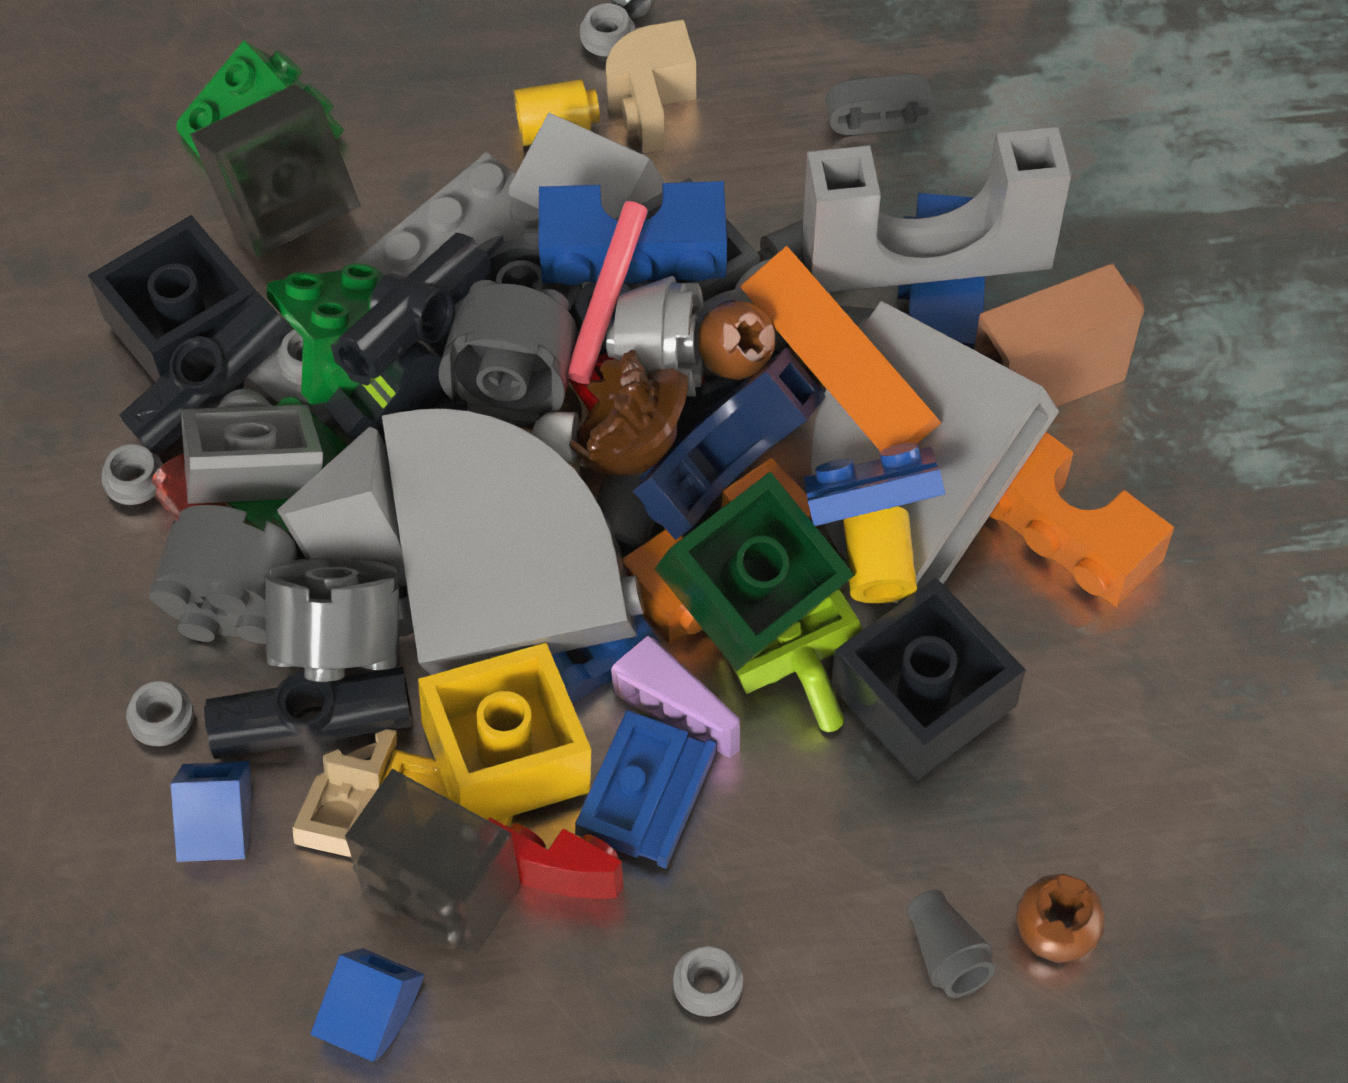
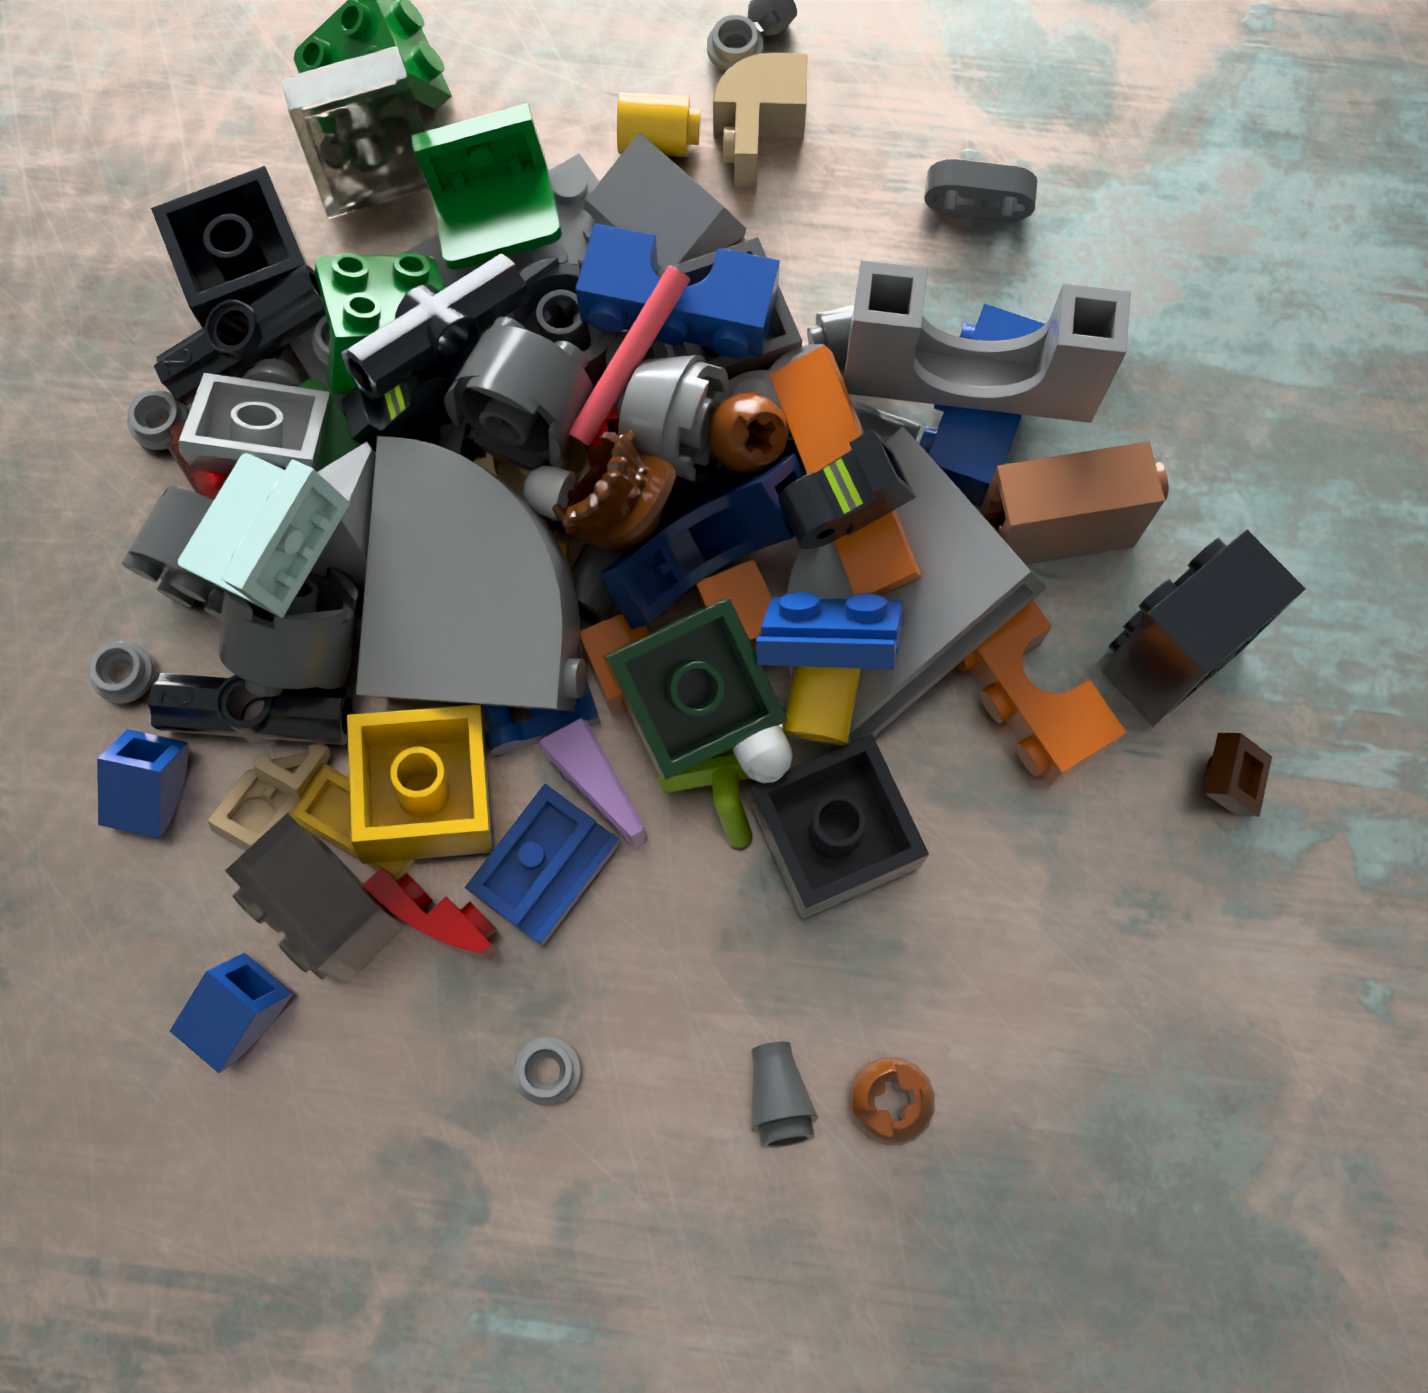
camera: 15 degrees right, 15 degrees up
none -> light aqua bracket [178,453,350,618]
none -> green bracket [411,103,562,270]
none -> white hinge [733,726,793,783]
none -> black leg [778,429,916,549]
none -> black brick [1101,529,1306,727]
none -> reddish brown plate [1205,733,1272,817]

